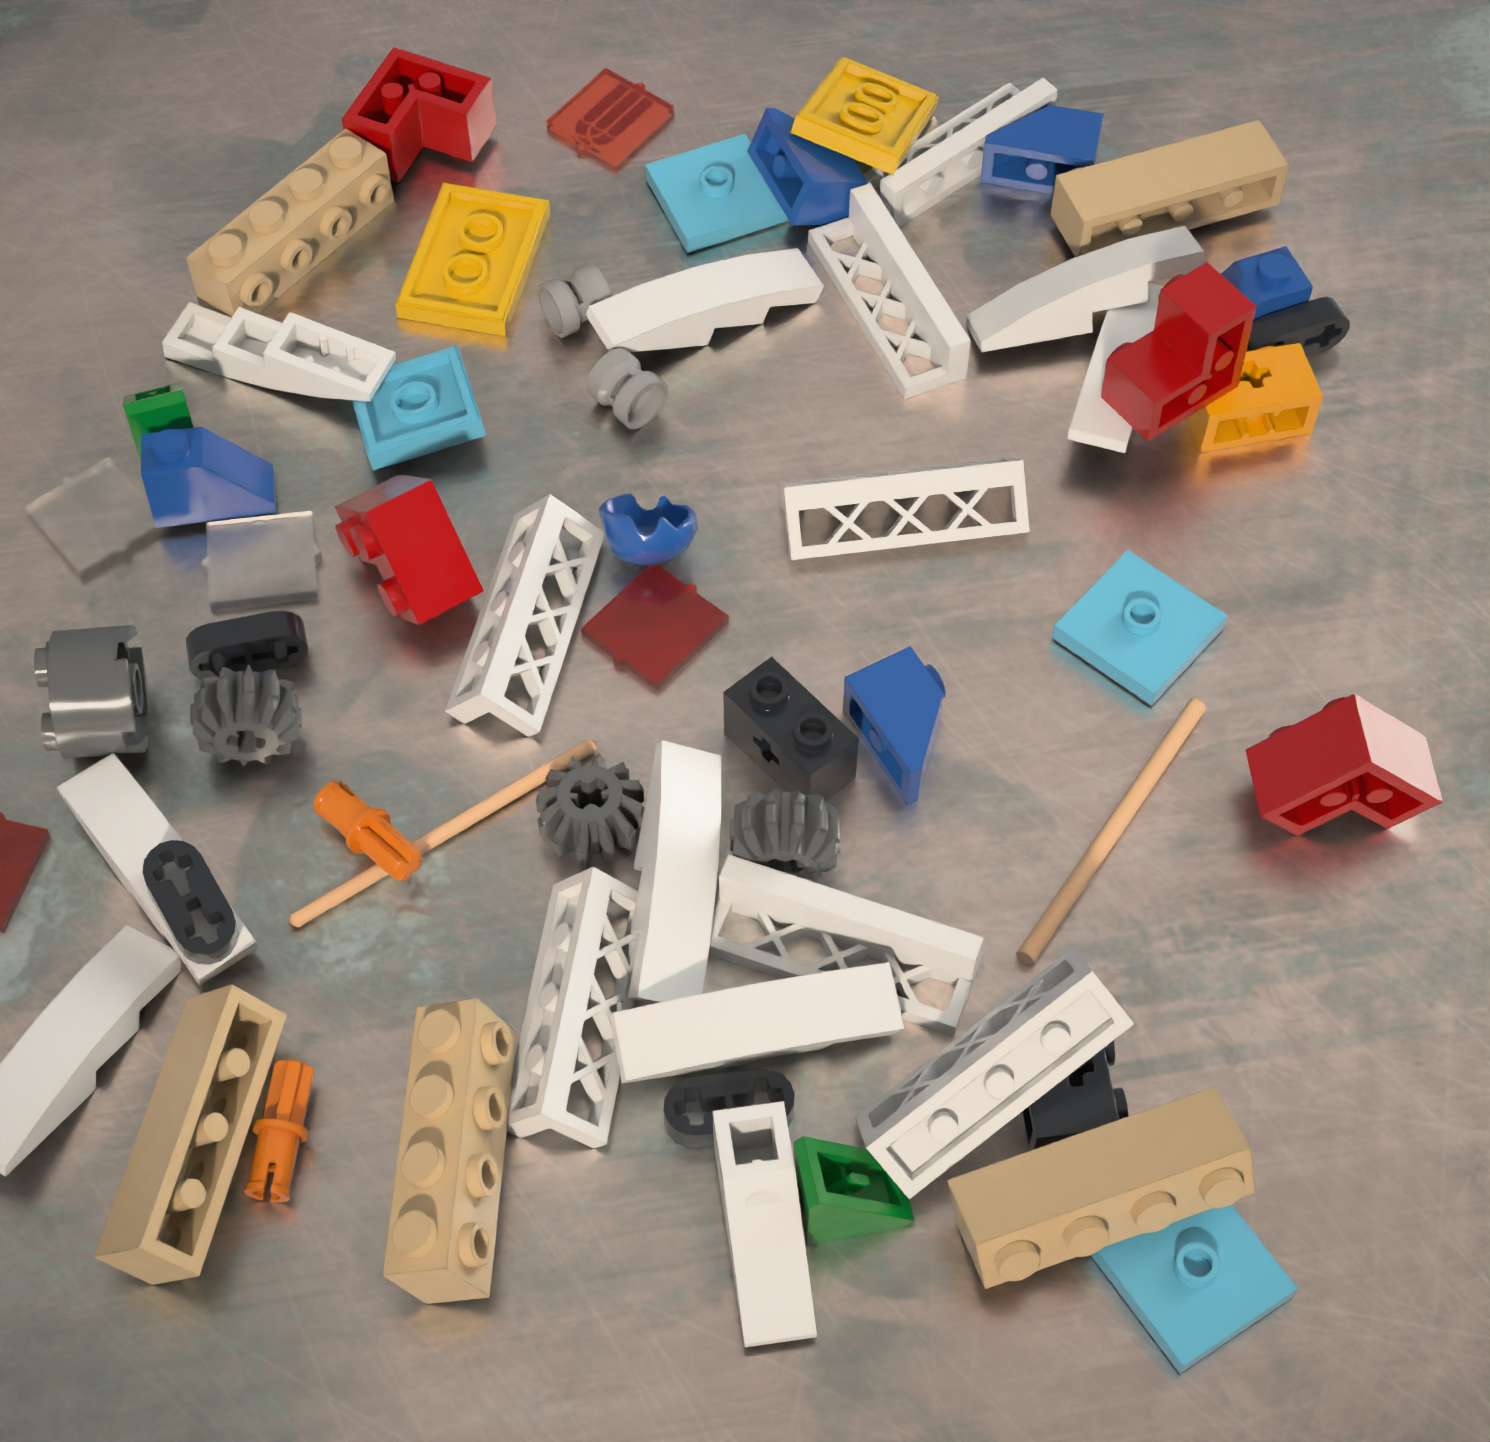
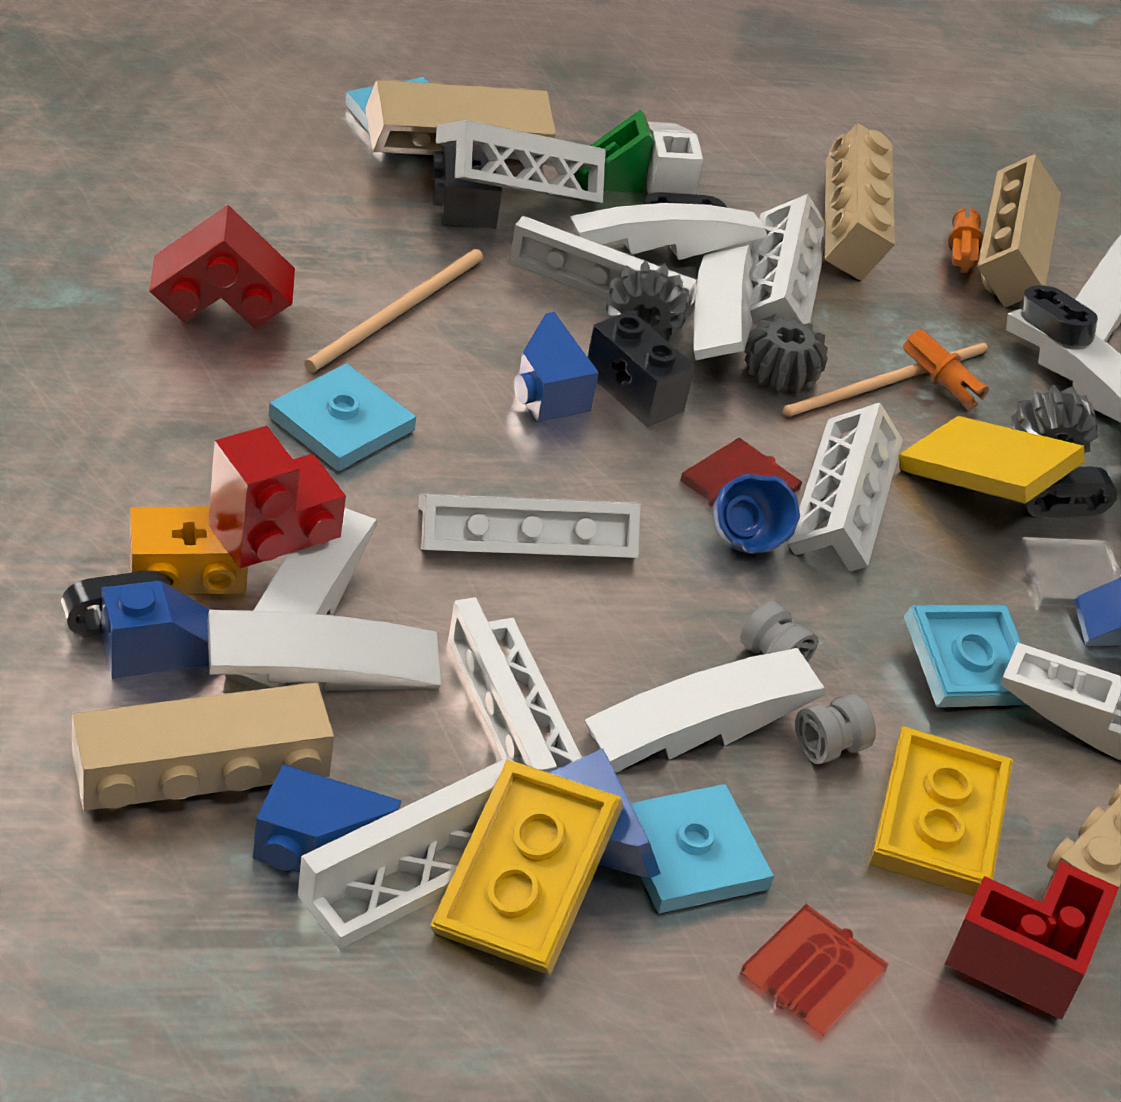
camera: 175 degrees right, 15 degrees down
red brick [335,475,484,625] -> none
none -> yellow tile [898,416,1085,504]

